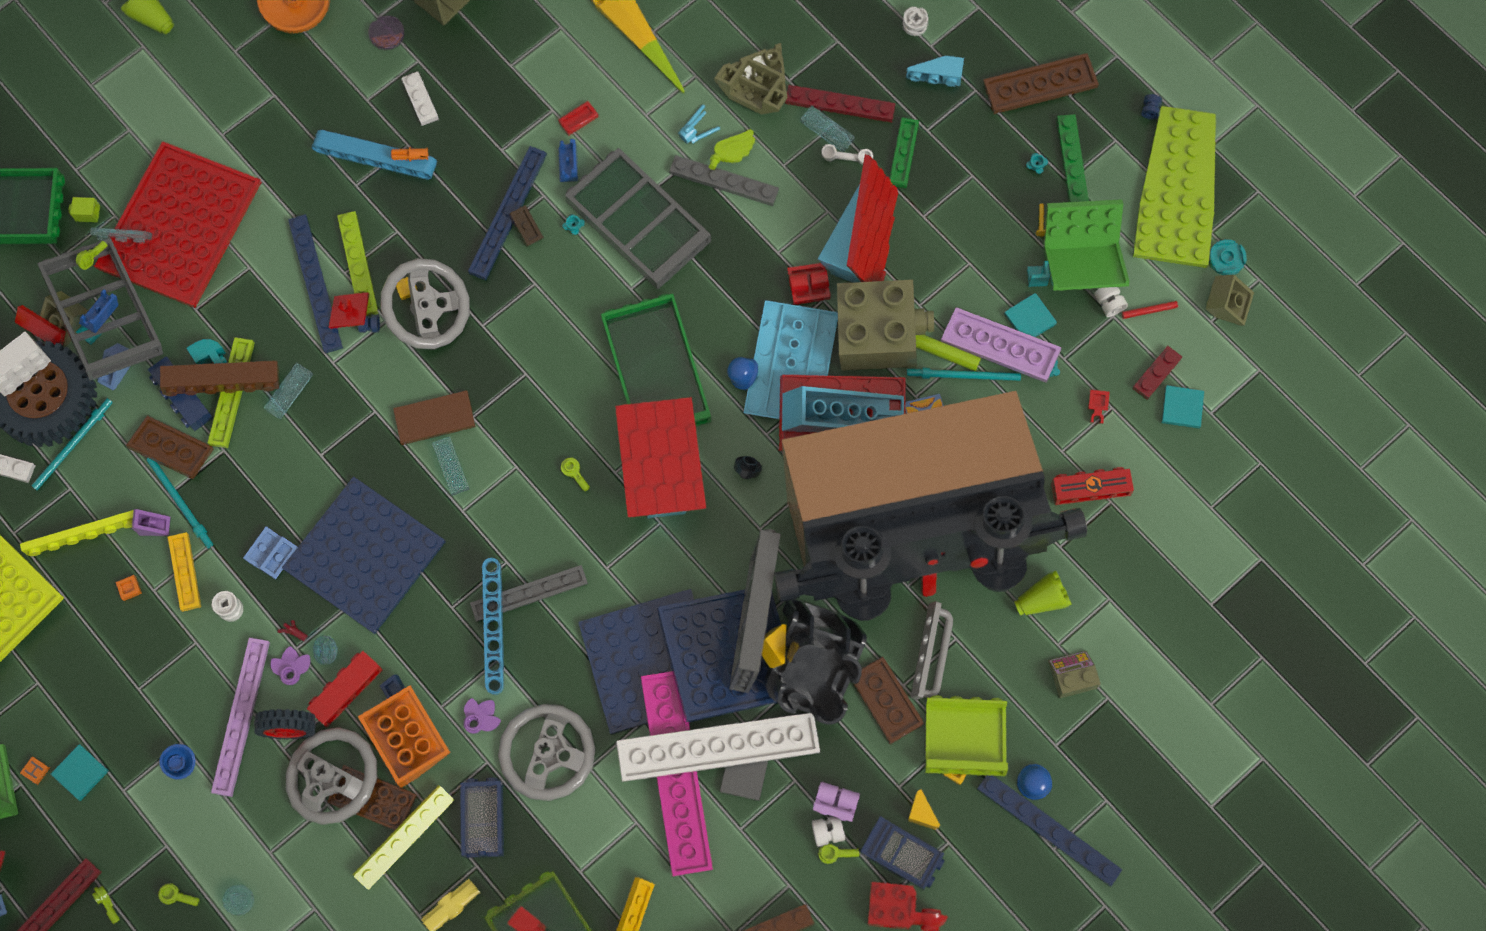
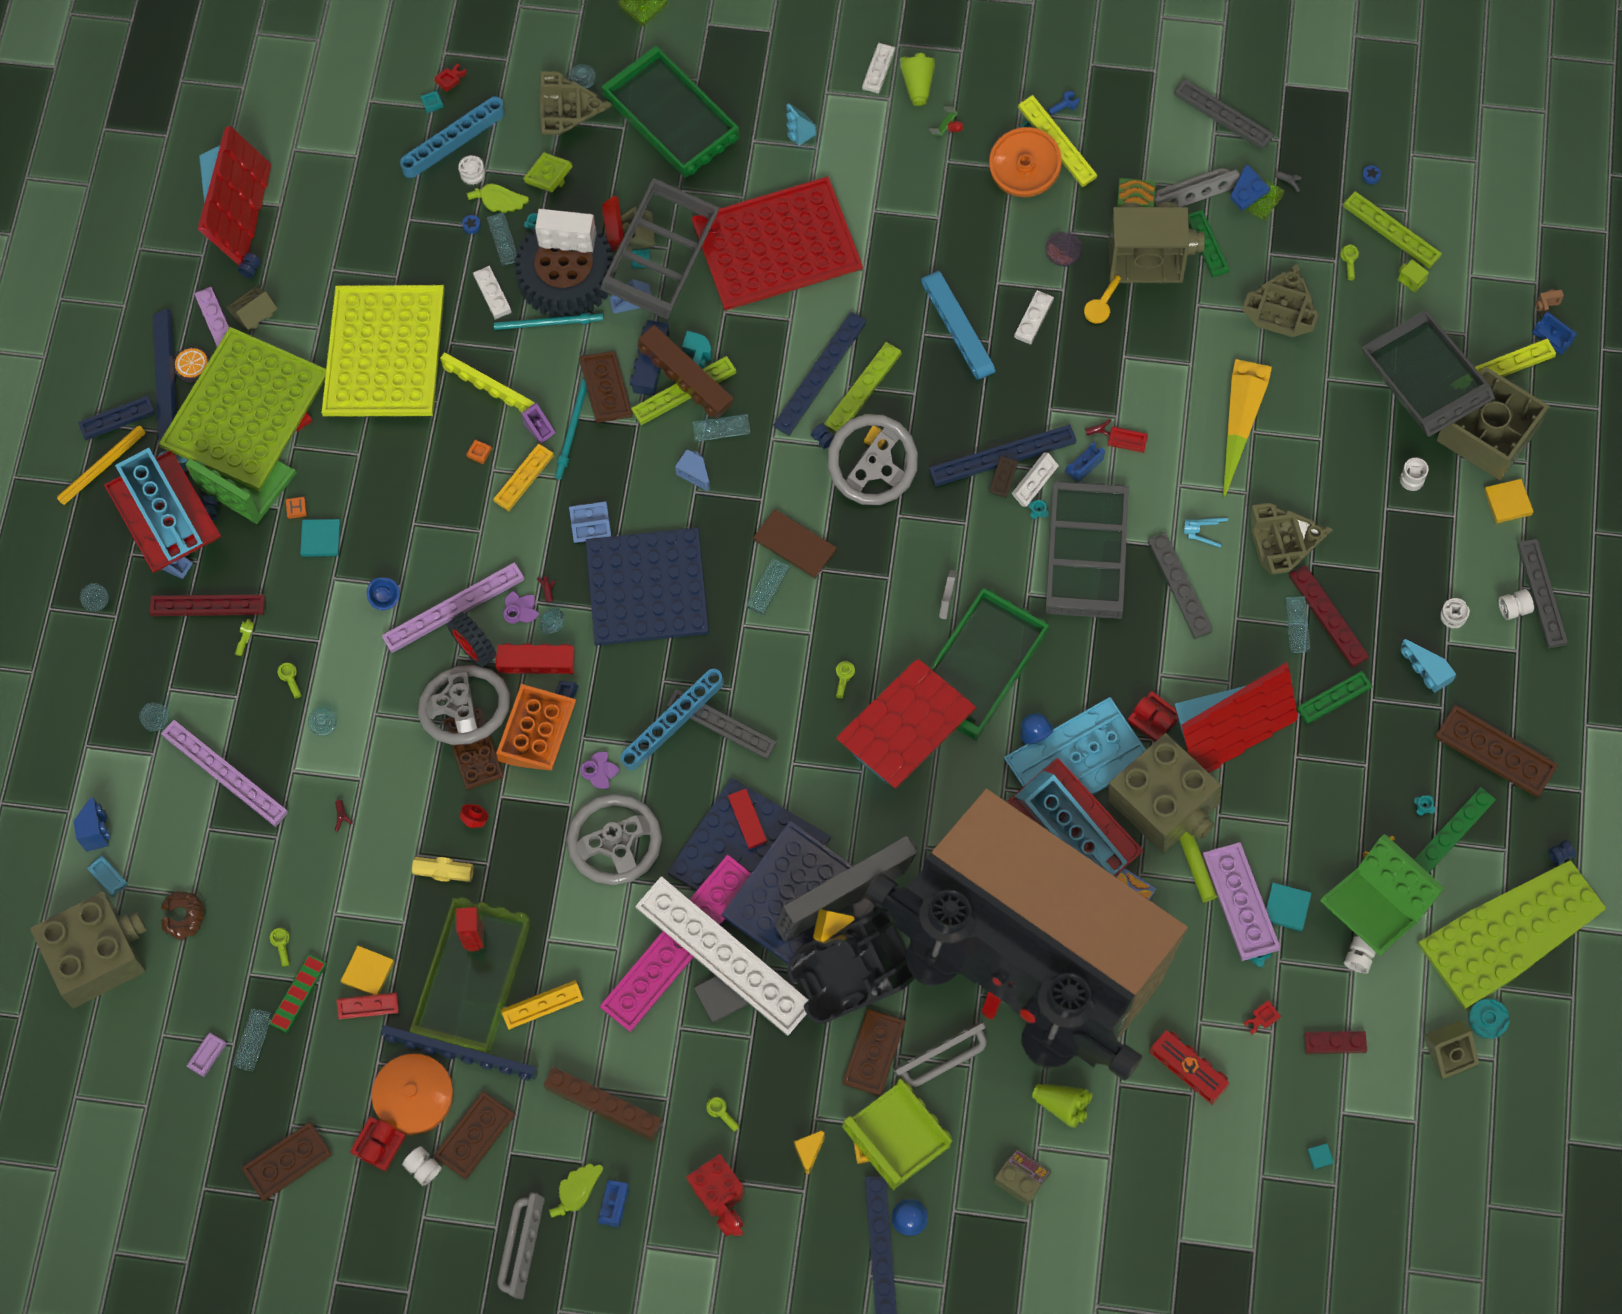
camera: 50 degrees right, 5 degrees down
lime brick [69,197,100,222] -> none
lime plate [76,241,107,270] -> none
blue hinge [79,289,118,333] -> none
clear light blue plate [90,228,152,243] -> none
white wheel [212,591,243,622] -> none
red piece [329,292,369,329] -> none
plate [353,785,454,889] -> none
orange axle [391,147,428,162] -> none
door [460,778,504,858] -> none
lime animal [709,130,755,170] -> none
black plate [734,456,762,479] -> none
white wheel [811,816,845,847] -> none
lavender plate [813,782,860,822] -> none
white bar [822,144,873,165] -> none
dark blue door [860,816,945,891] -> none
teal bar [907,367,1021,381] -> none
teal panel [1027,261,1050,287] -> none
red bar [1121,301,1178,319] -> none
teal tile [1162,385,1204,429] -> none
none -> red plate [459,804,489,828]
none -> medium blue slope [675,449,710,491]
none -> red tile [728,789,767,849]
none -> medium azure slope [786,104,816,146]
none -> white tile [862,43,895,94]
none -> piece [929,107,963,136]
none -> light grey tile [939,570,957,619]
none -> white plate [1012,452,1059,507]
none -> yellow piece [1084,275,1121,323]
none -> dark red bar [1085,419,1112,436]
none -> teal tile [1307,1143,1334,1170]

